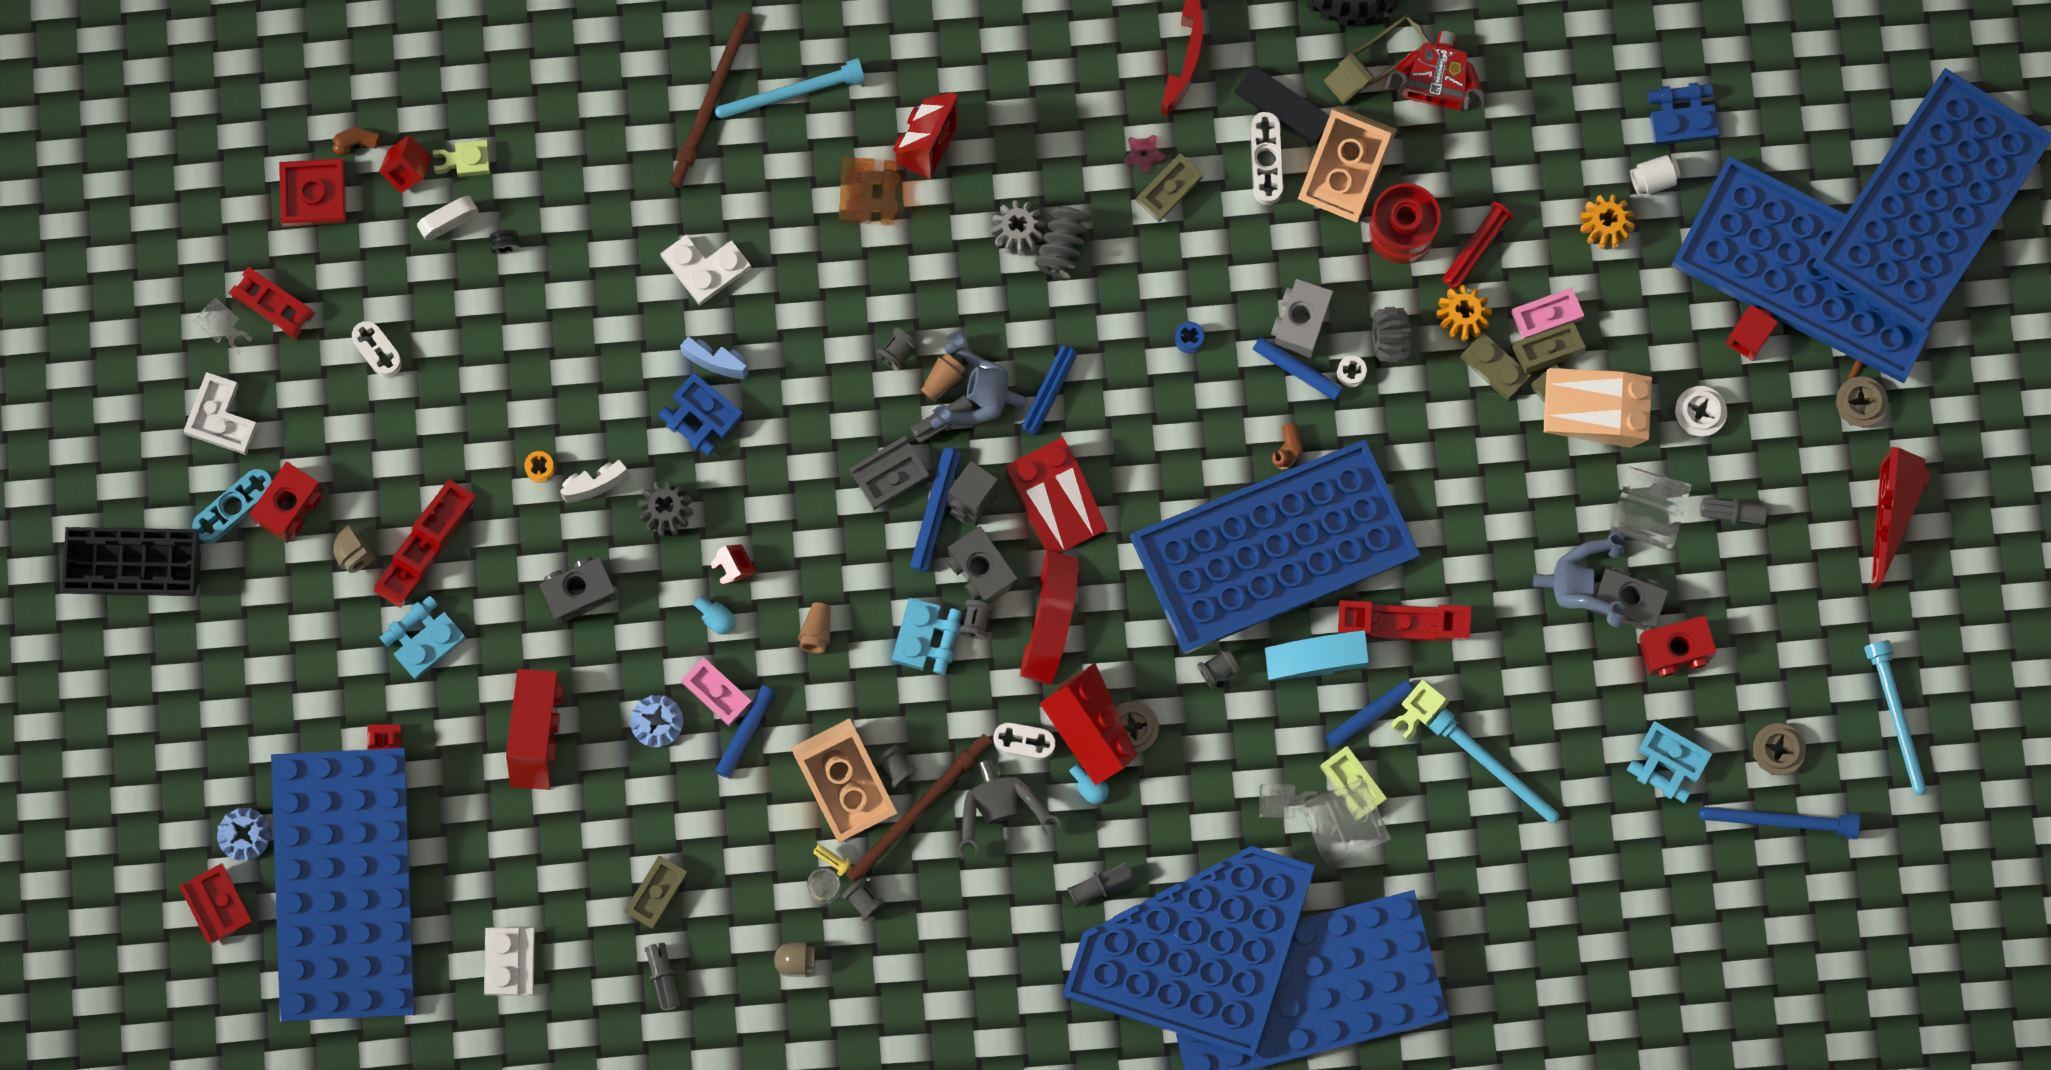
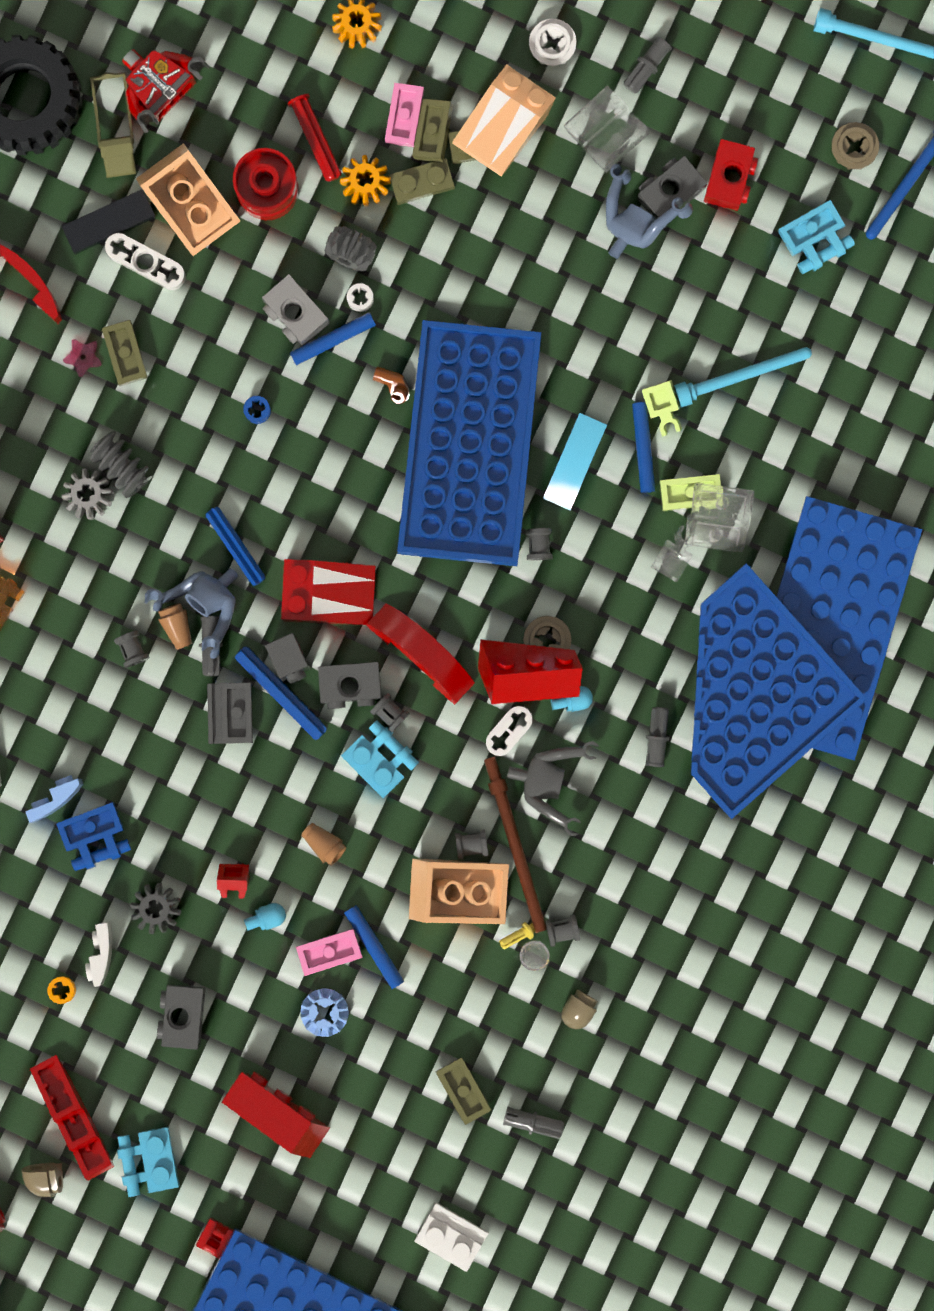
camera: 55 degrees left, 10 degrees up
red slope [1338,600,1471,641] -> none

